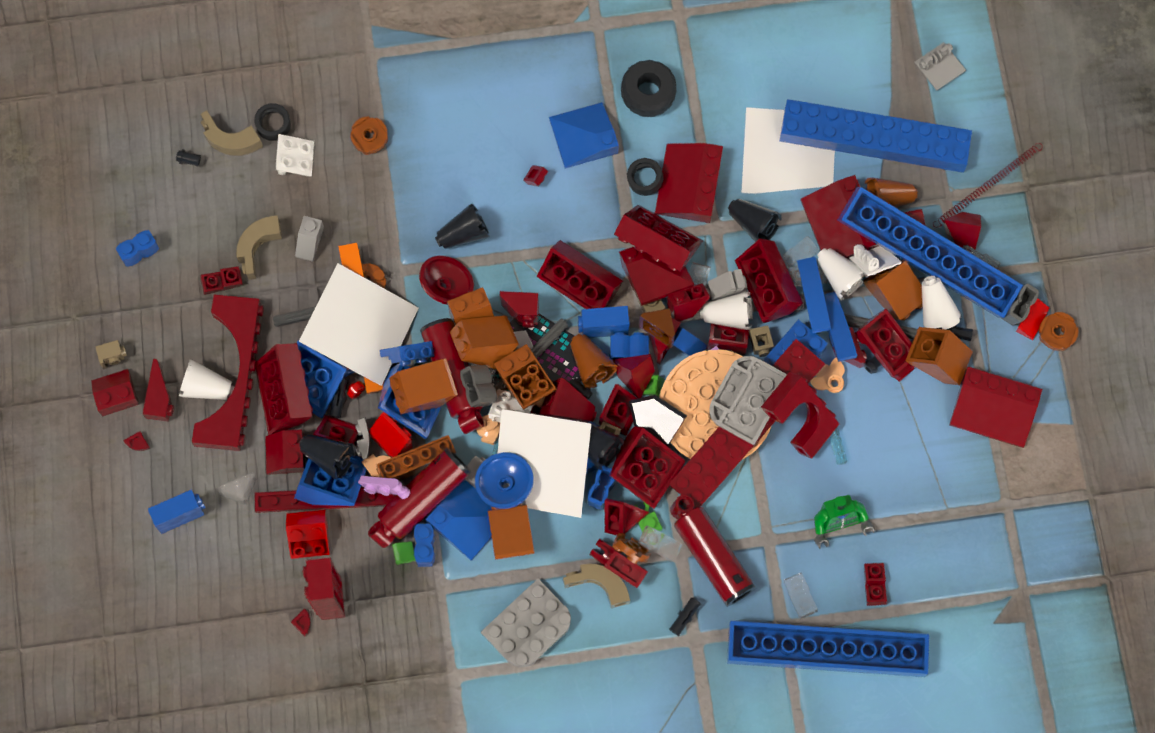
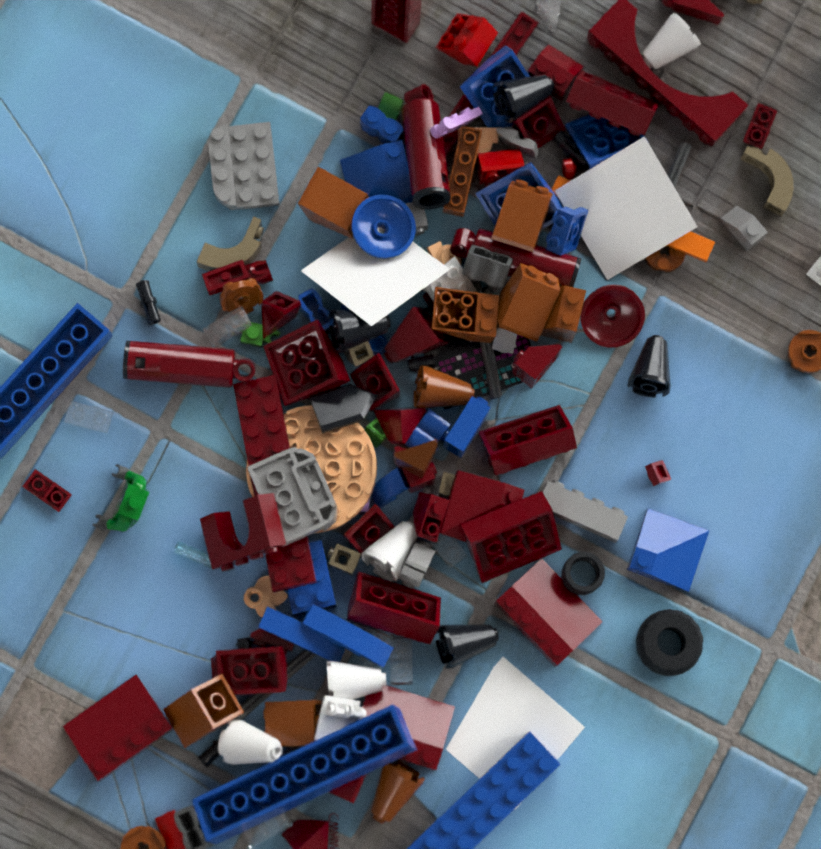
camera: 120 degrees right, 5 degrees up
none -> light grey brick [543,480,628,543]

